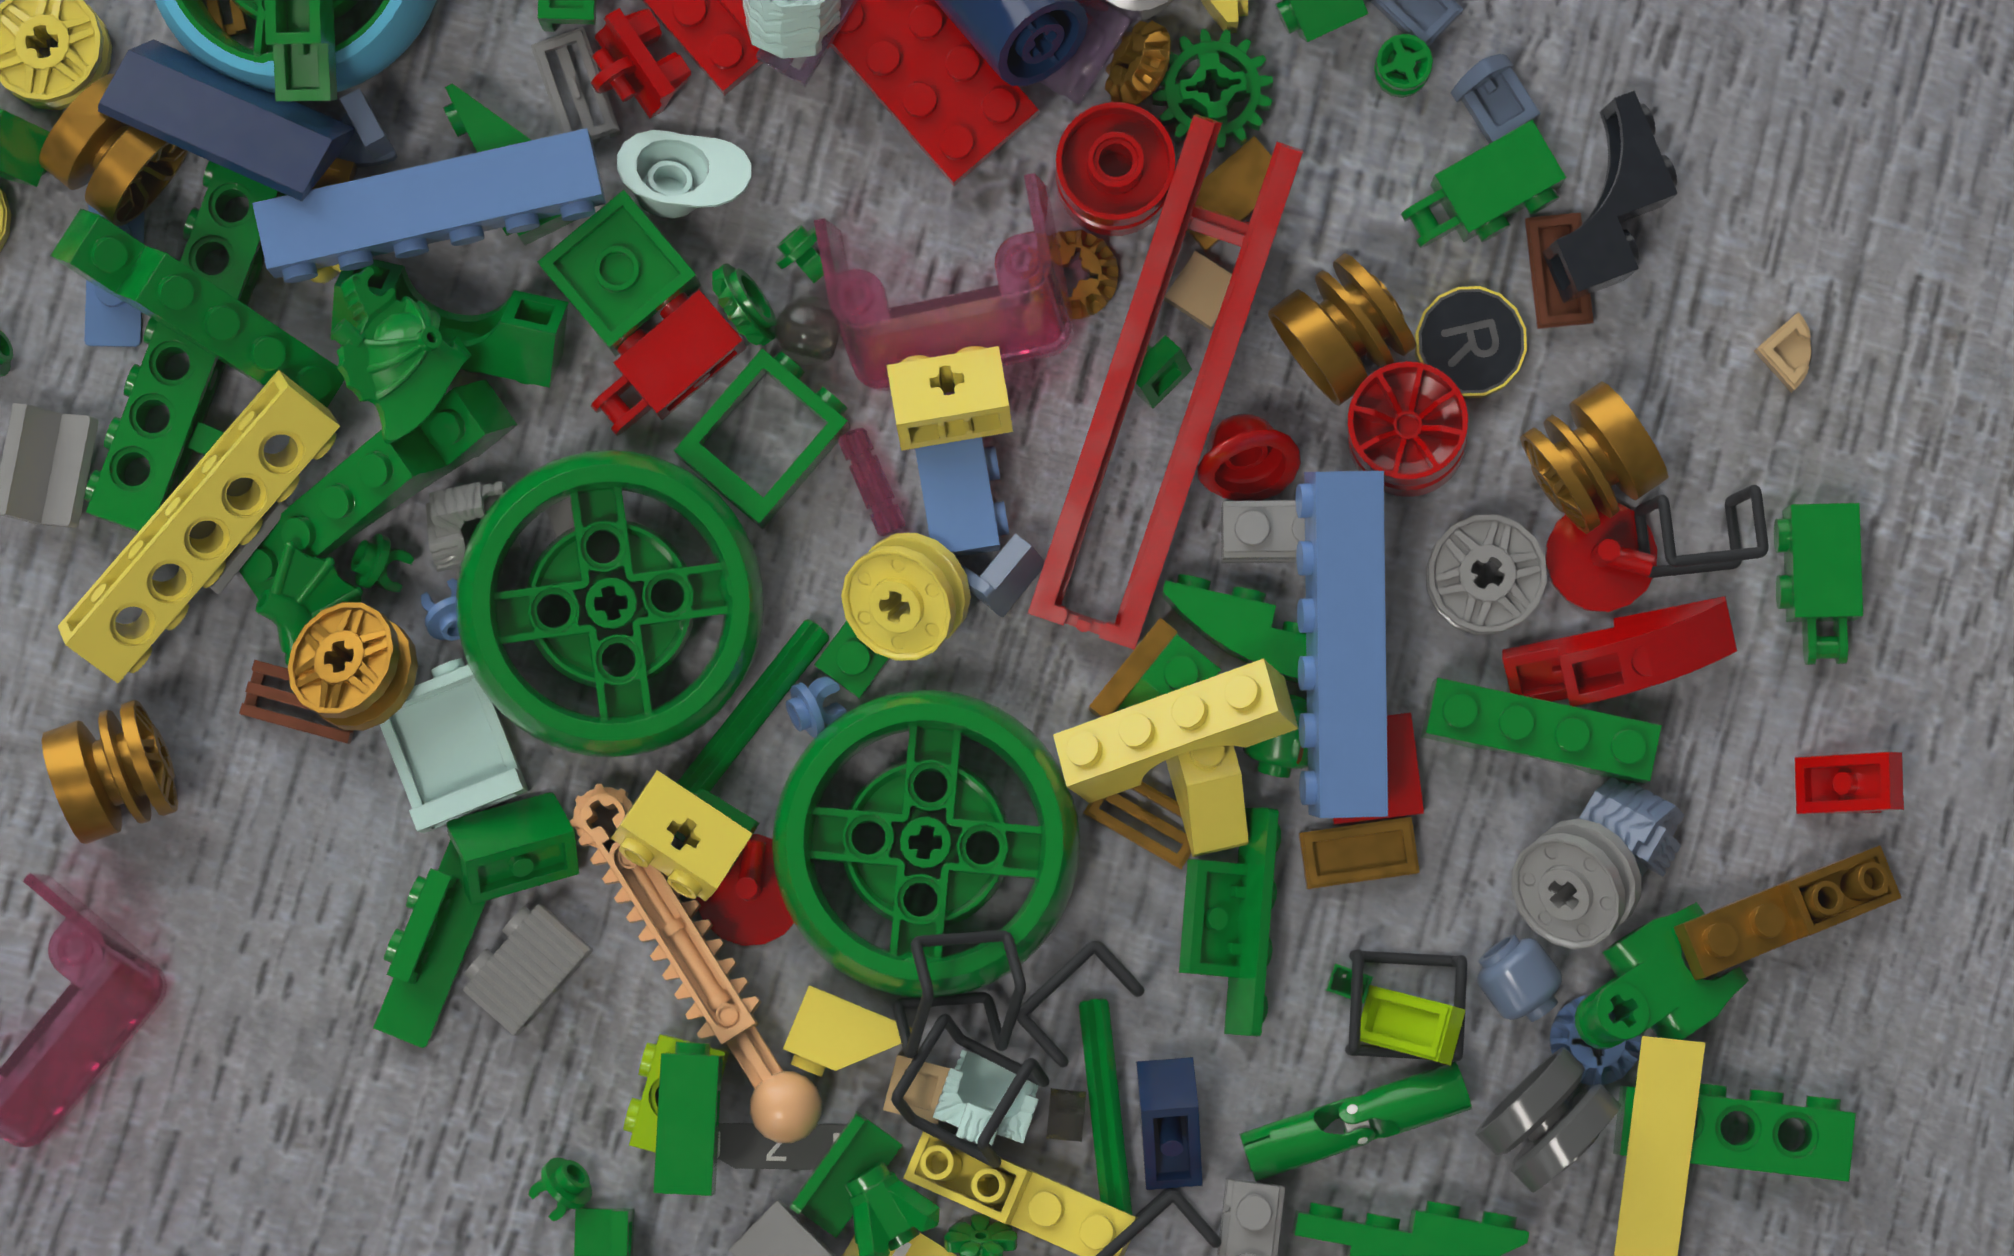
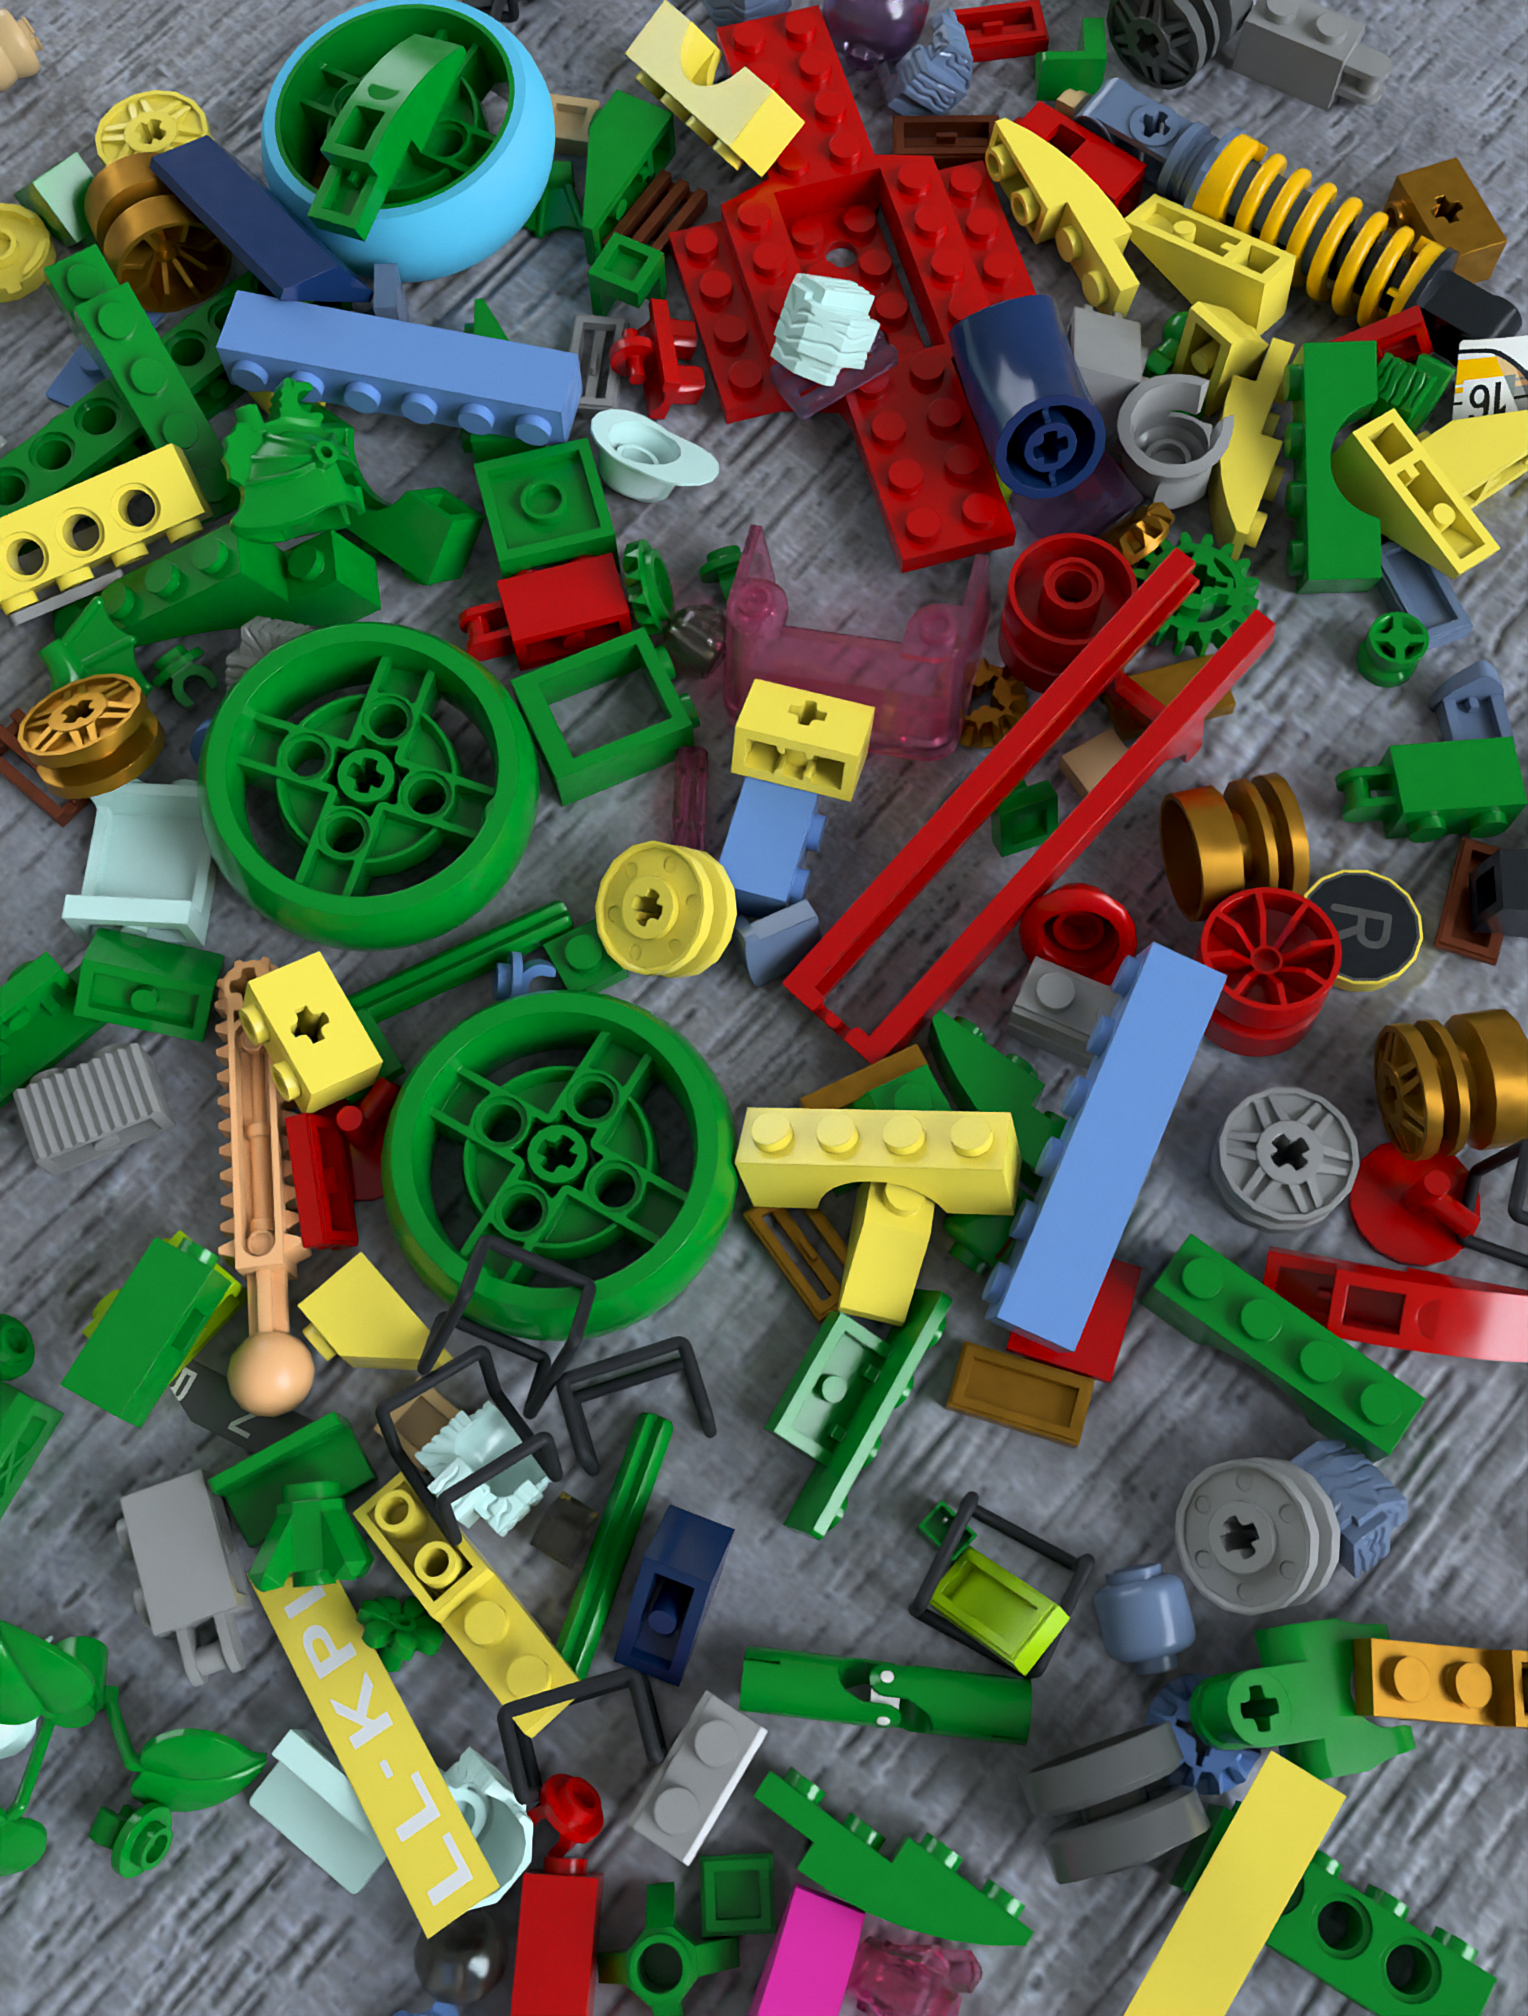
camera: 20 degrees right, 15 degrees down
none -> red tile [285,1113,359,1251]

